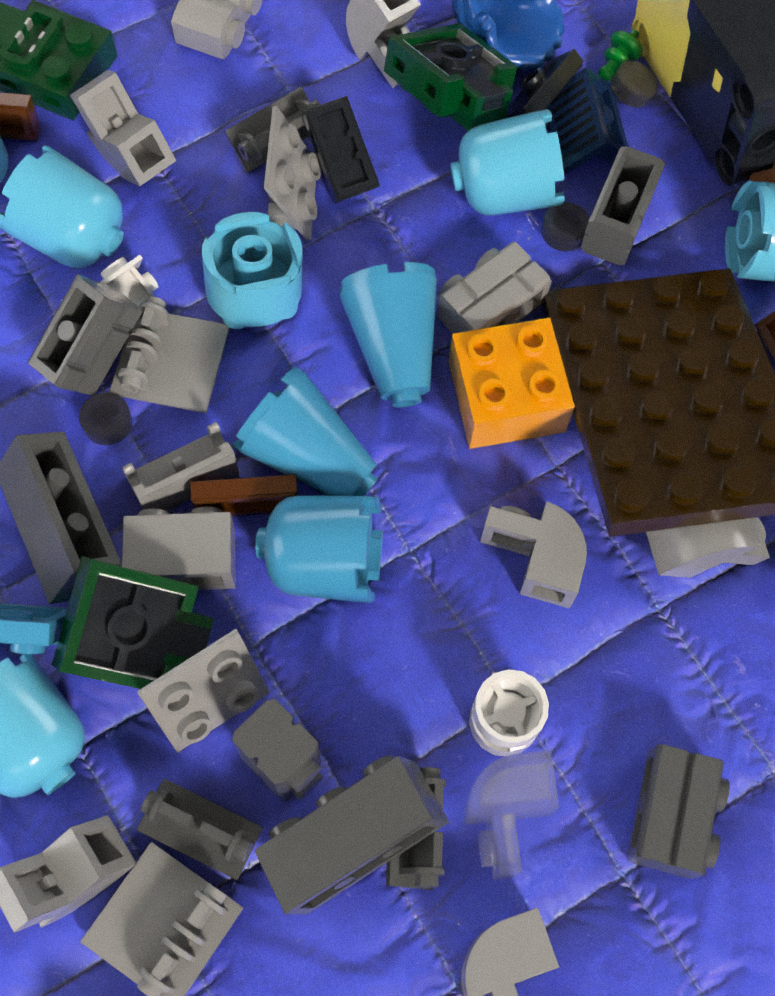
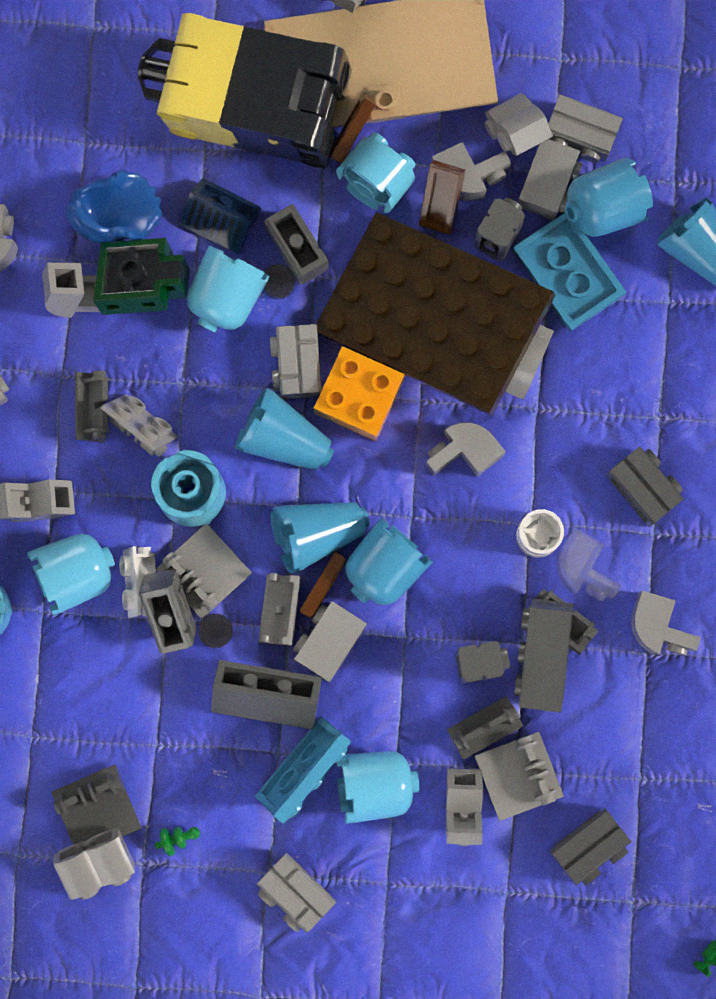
camera: 50 degrees left, 15 degrees up
piece [51,556,214,689] -> none
light grey hinge [137,629,270,753] -> none
black plate [301,96,380,204] -> none
black plate [506,49,584,118] -> none
green hair [598,29,643,82] -> none
clear smoke tile [611,61,658,107] -> none

